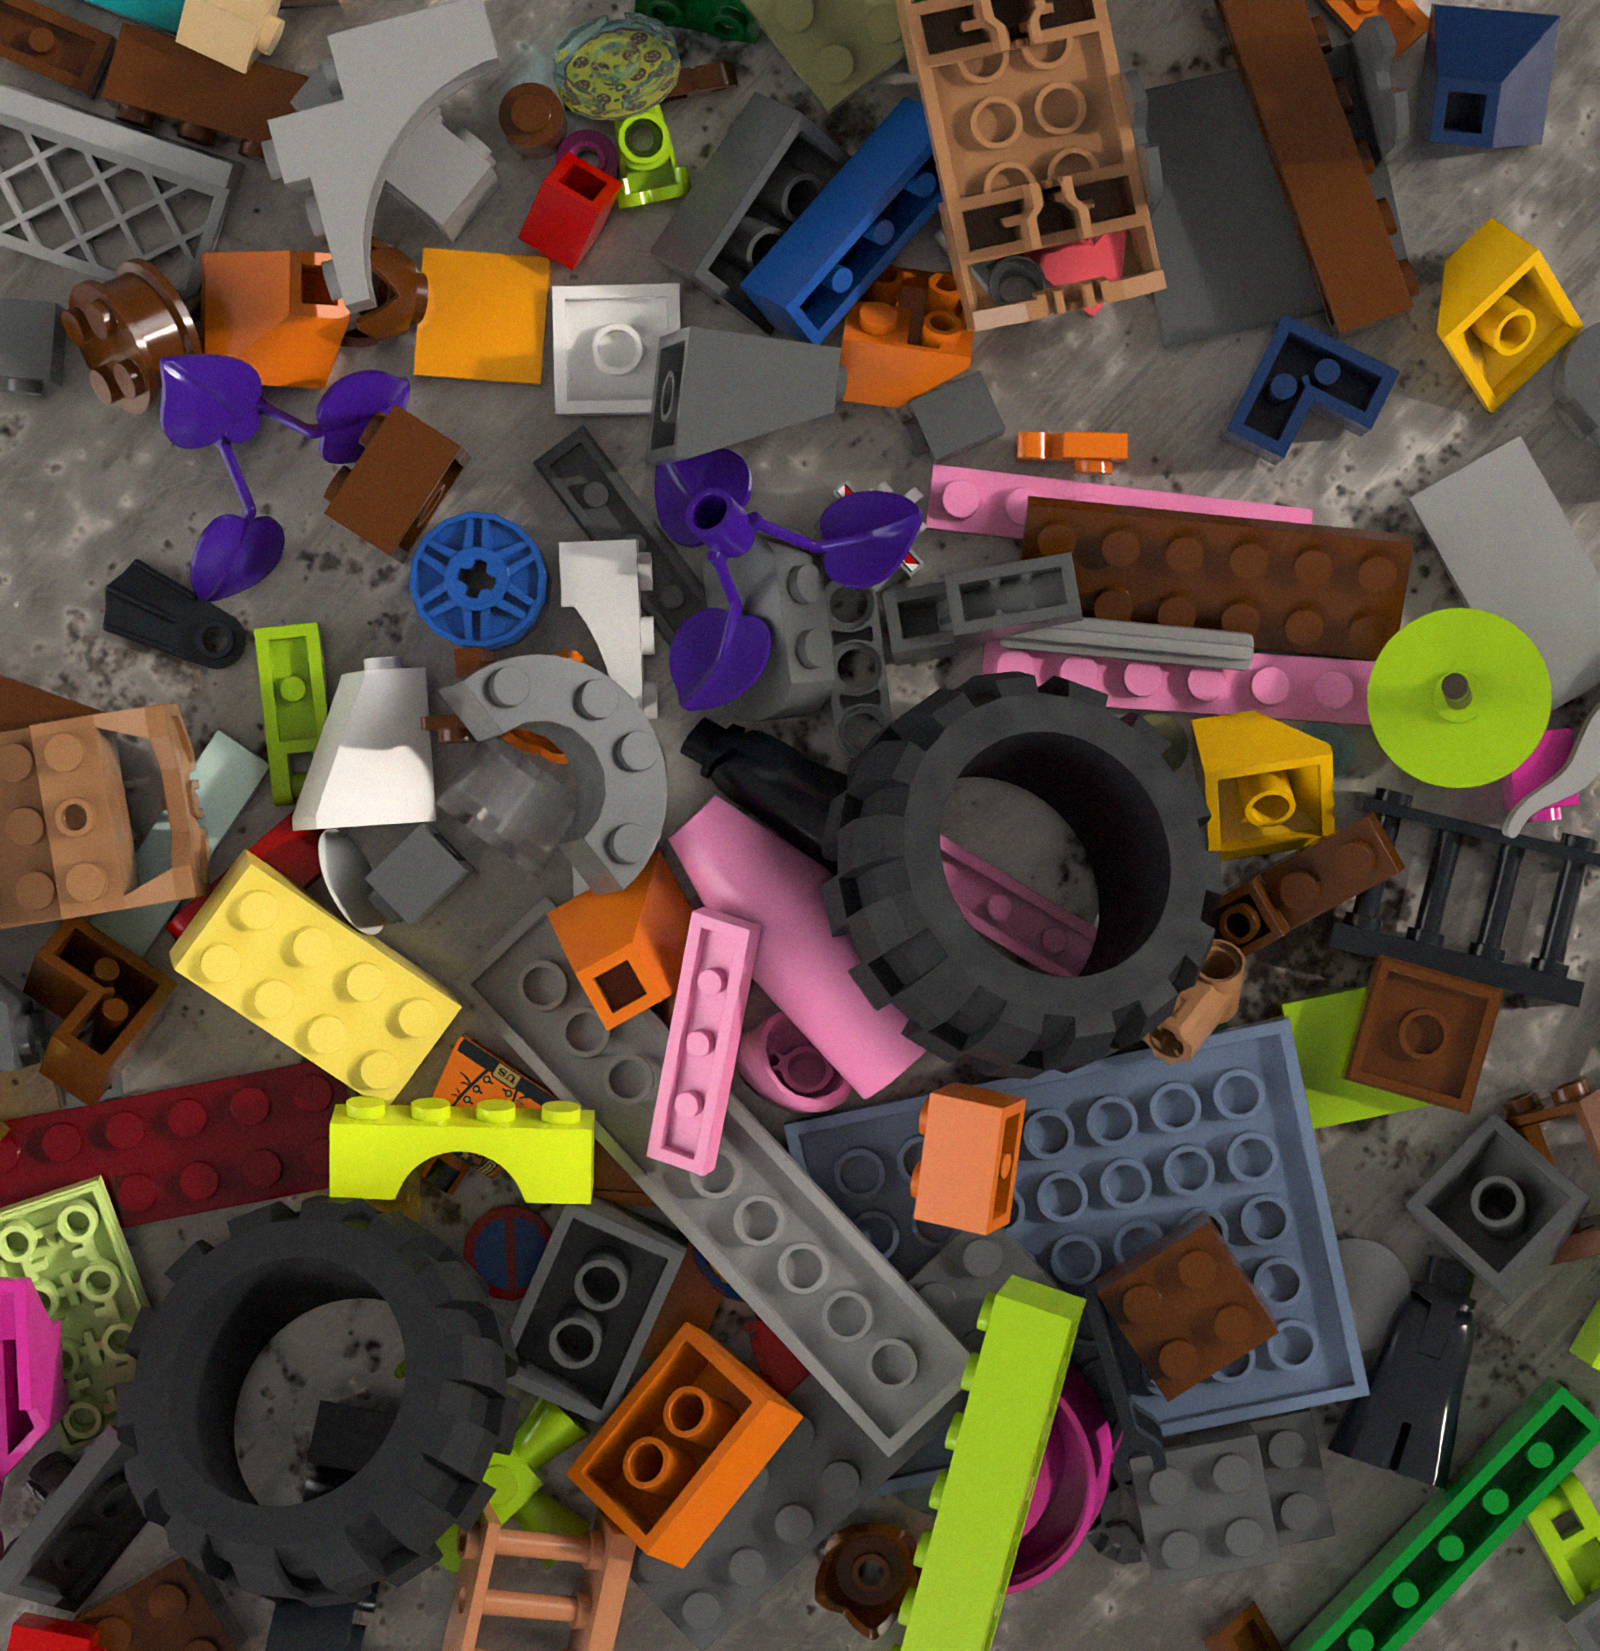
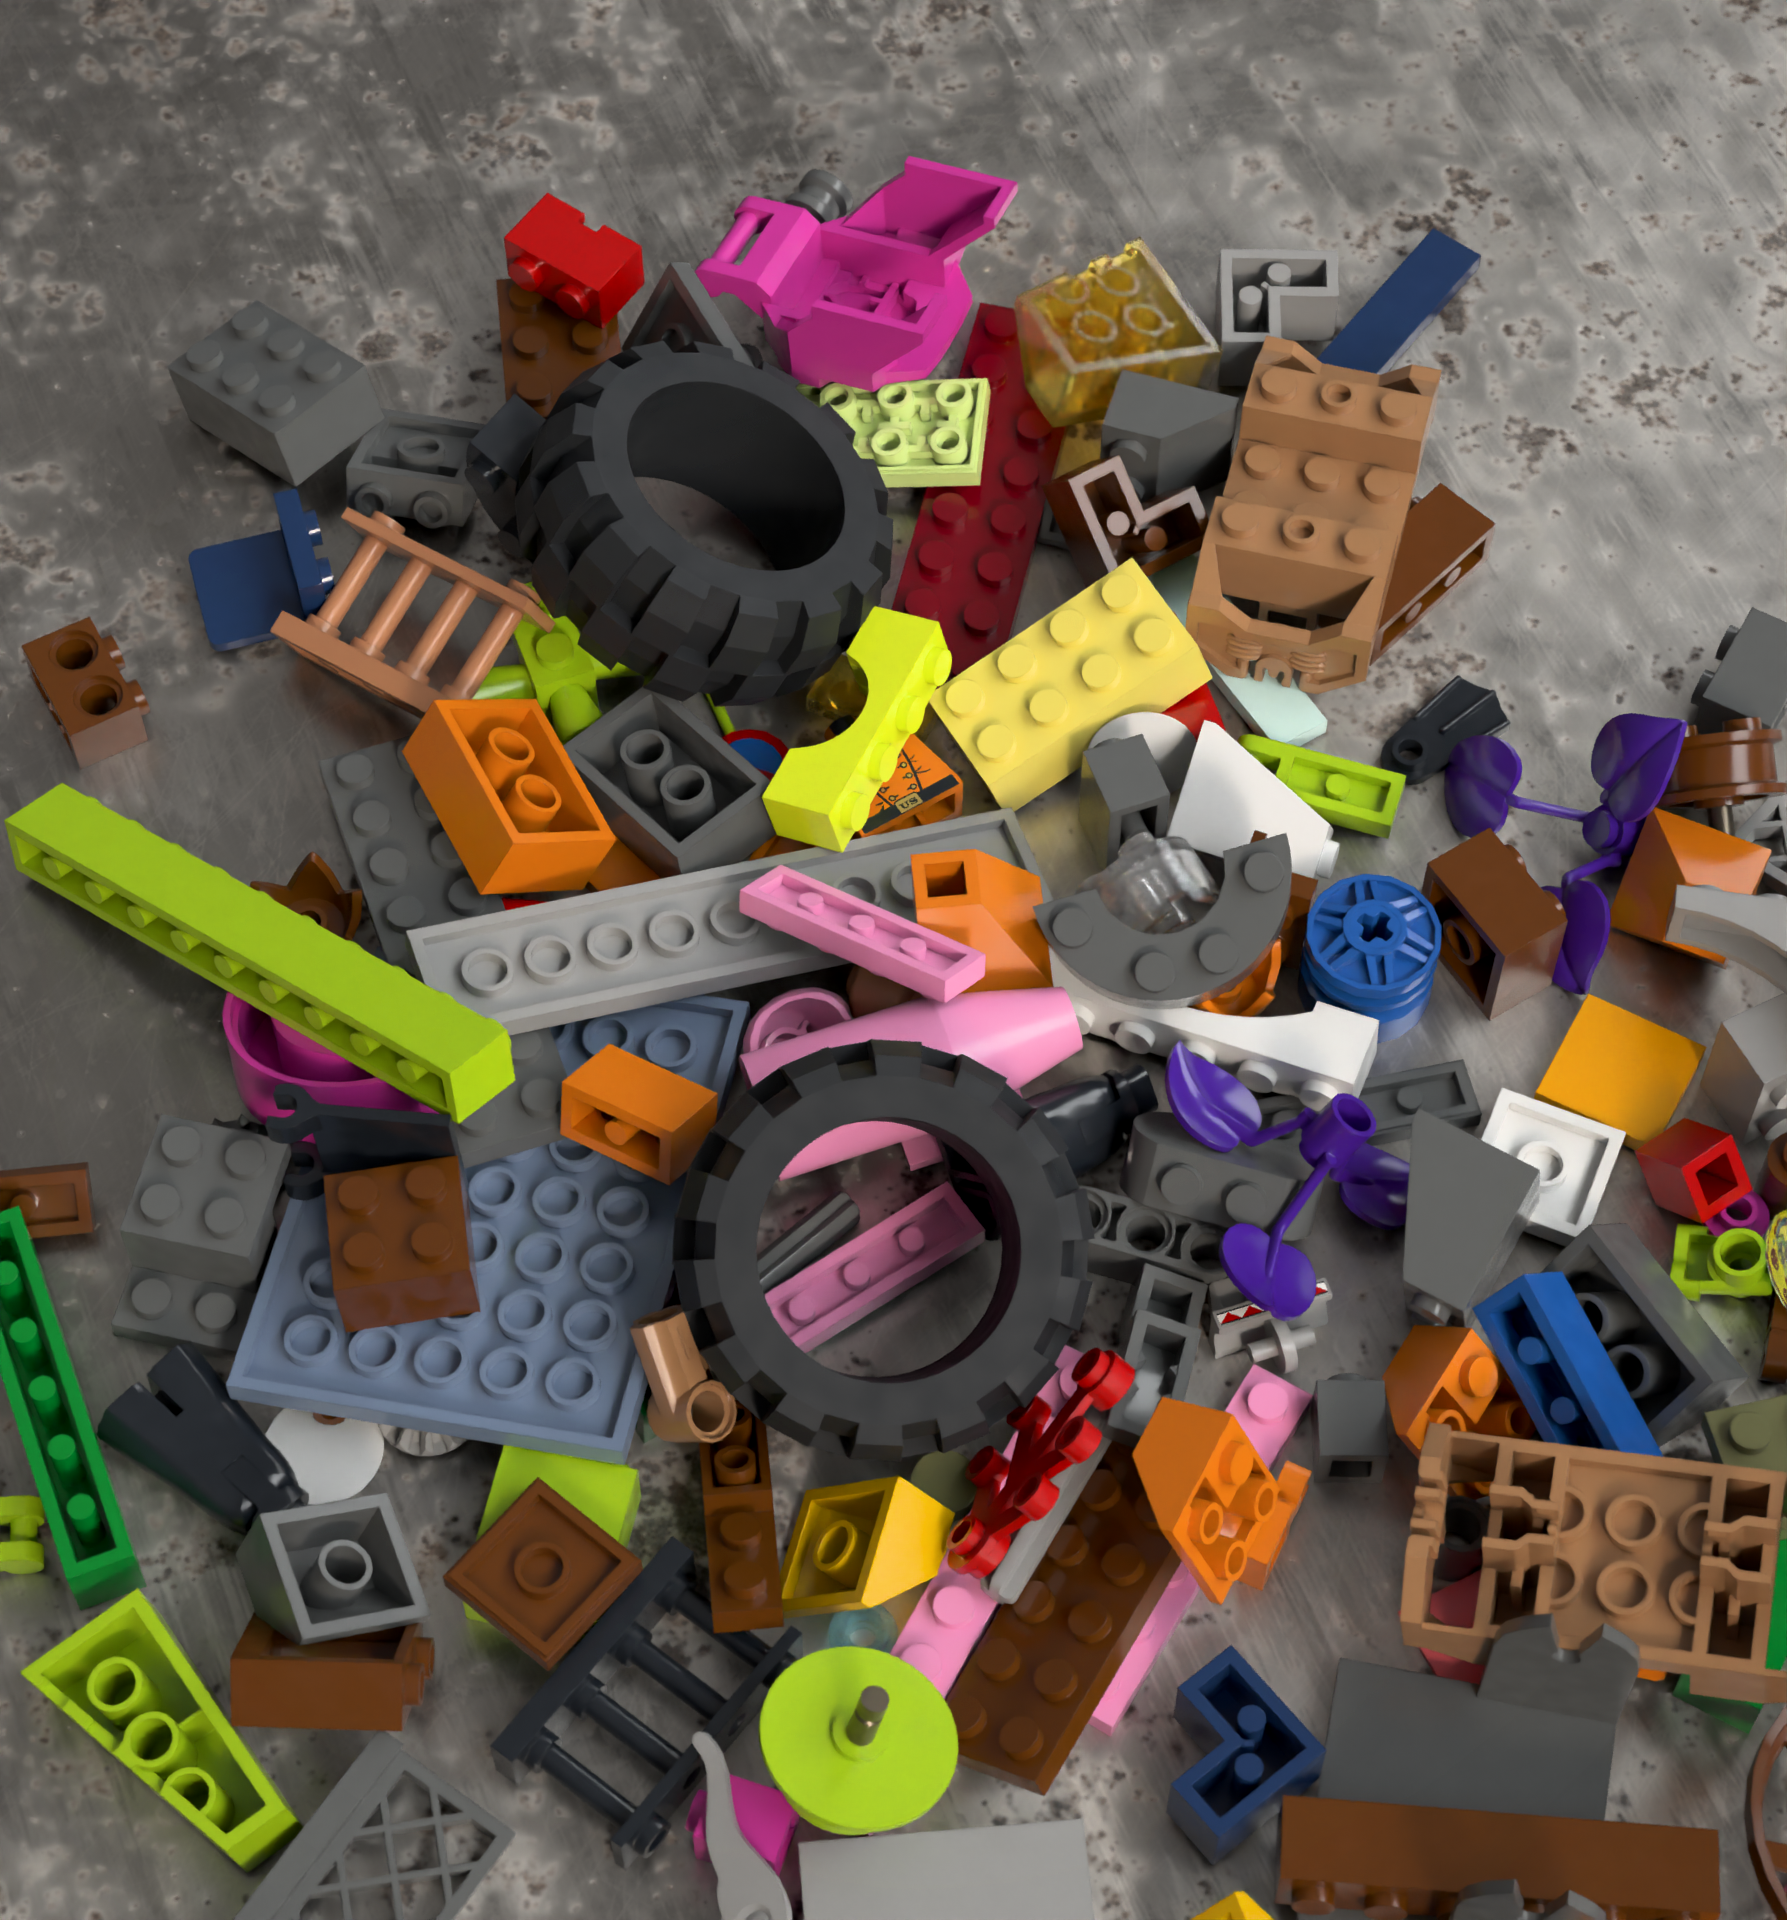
camera: 115 degrees right, 30 degrees down
reddish brown piece [340,236,428,348] -> none
none -> red plant [947,1347,1135,1579]
none -> orange slope [1132,1397,1281,1605]

